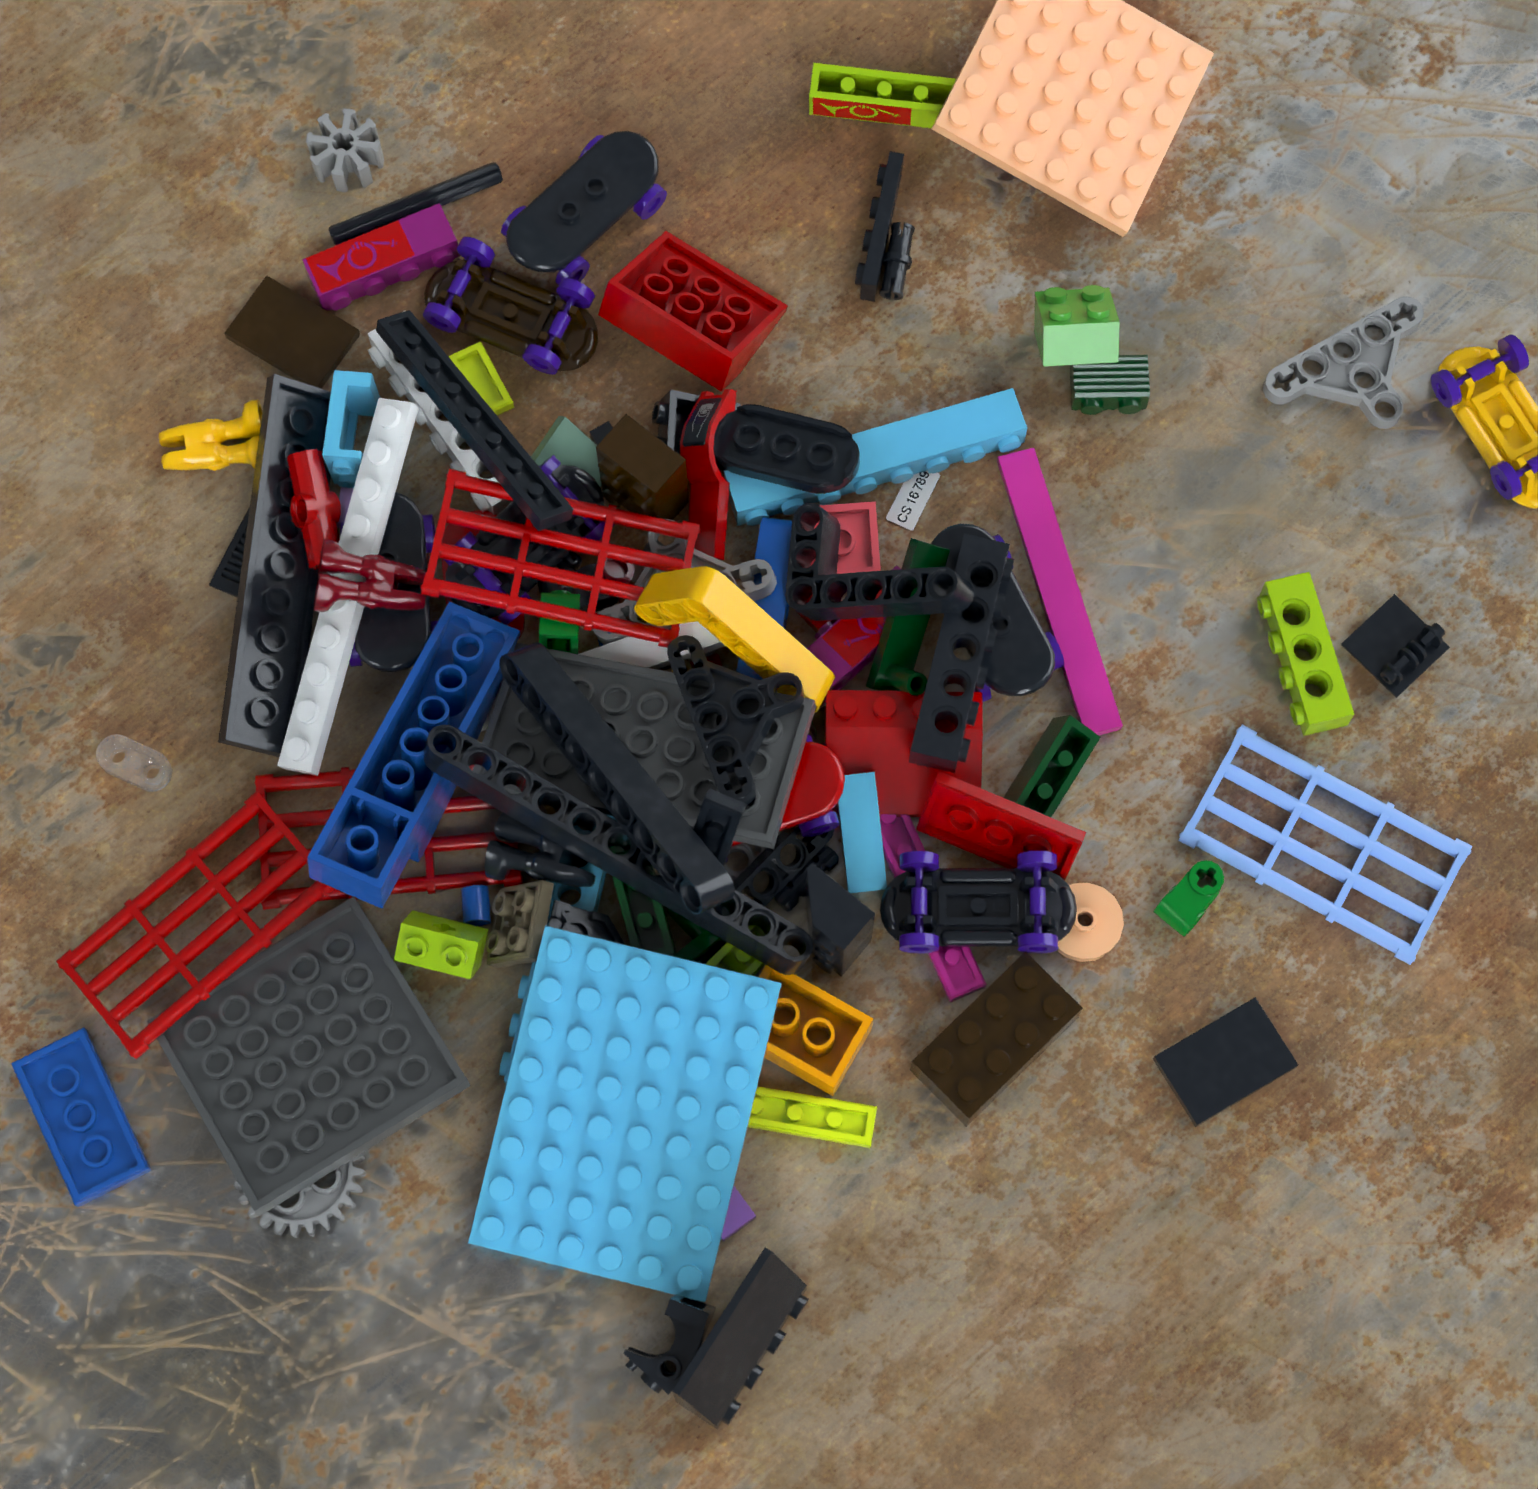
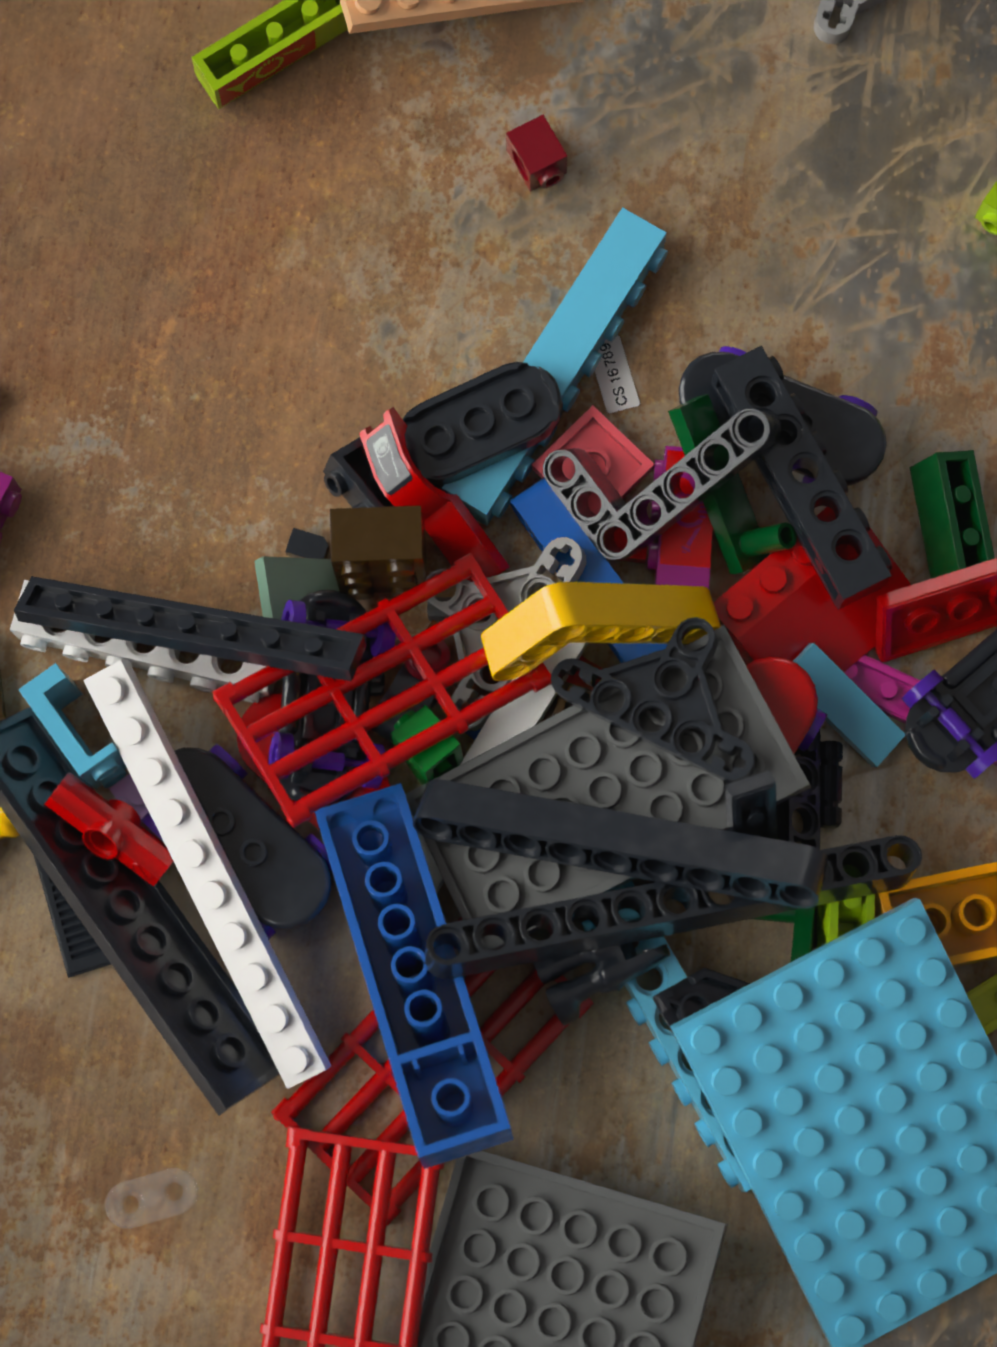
camera: 40 degrees left, 5 degrees up
dark red piece [313,539,427,612] -> none
lime brick [394,910,488,980] -> none
dark brown piece [422,237,598,375] -> none
neon yellow tile [448,341,514,415] -> none
blue hinge [461,885,491,926] -> none
dark tan tile [486,880,554,968] -> none
black piece [501,131,667,285] -> none
red slope [598,231,788,392] -> none
dark green brick [608,845,677,956] -> none
black slope [805,863,875,977] -> none
black plate [855,151,904,302] -> none
black pin [880,222,915,300] -> none
dark pink tile [997,447,1123,735] -> none
bright green brick [1034,285,1120,367] -> none
dark green brick [1070,355,1150,415] -> none
none -> dark red brick [506,114,568,191]

